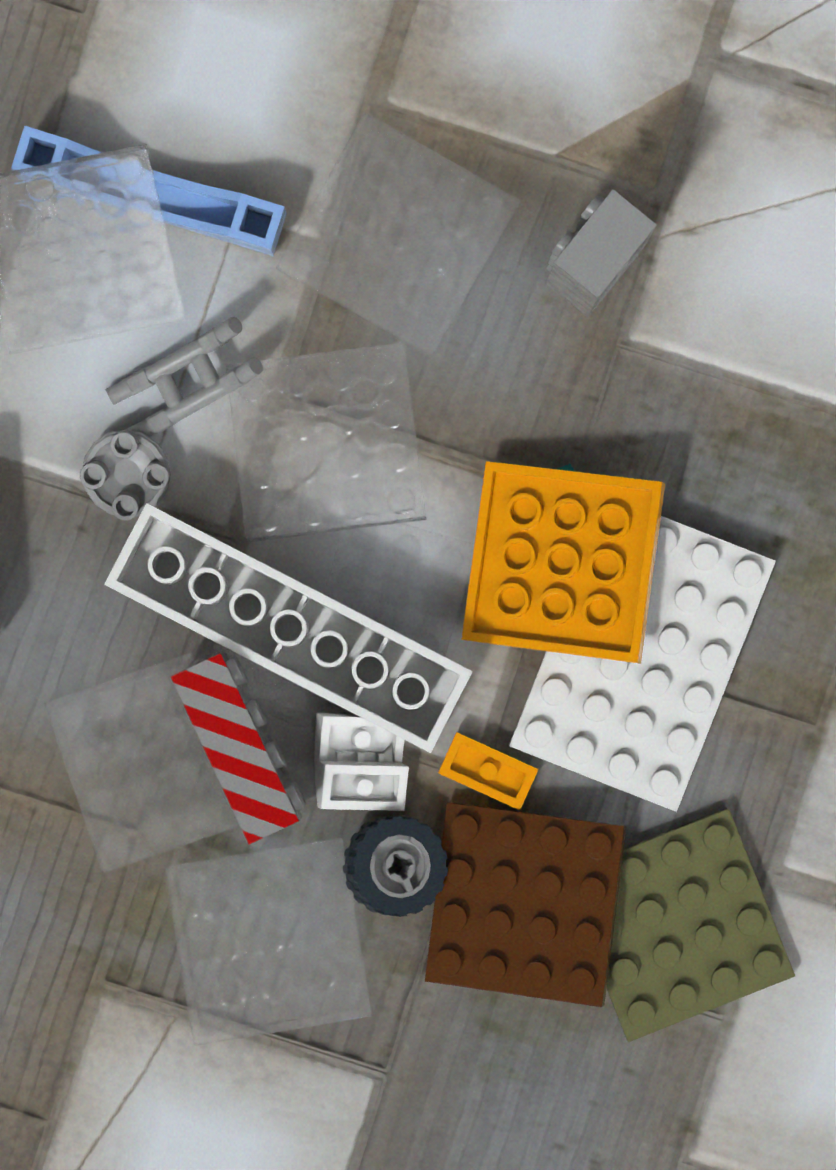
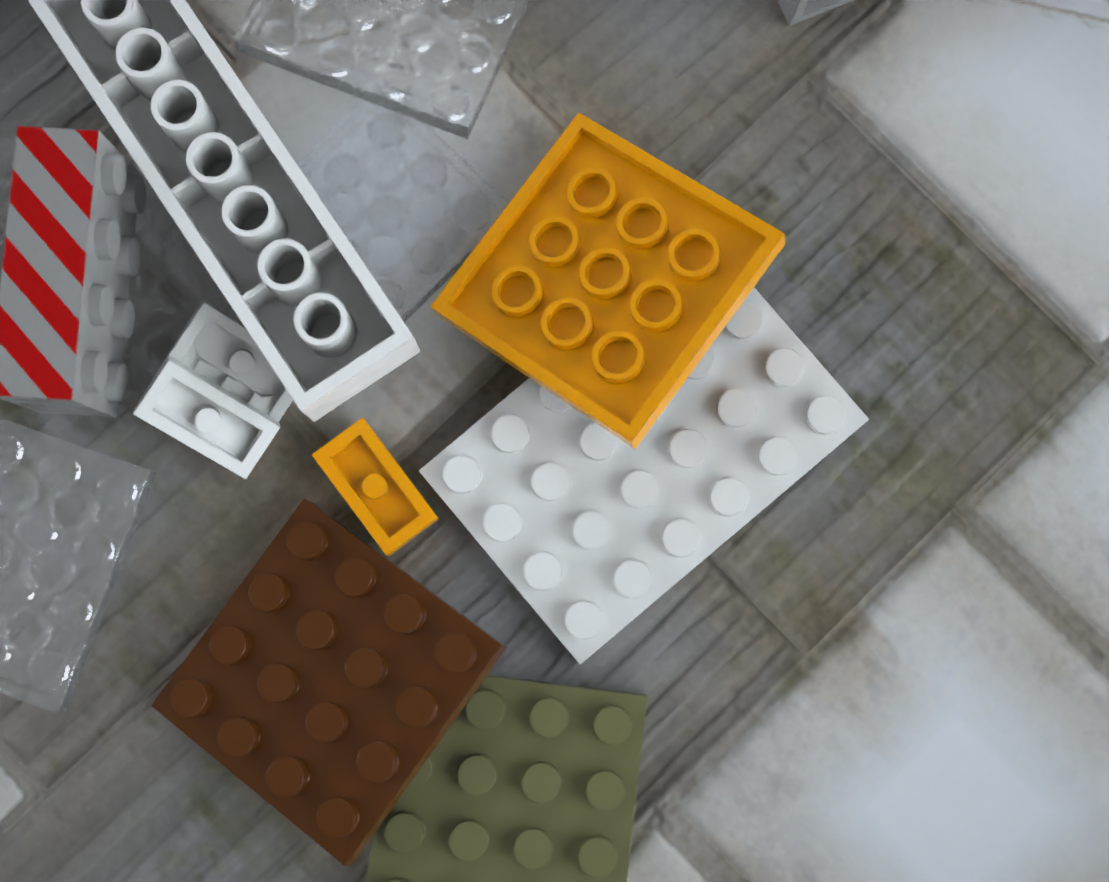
camera: 25 degrees right, 5 degrees down
black wheel [343,816,448,917] -> none

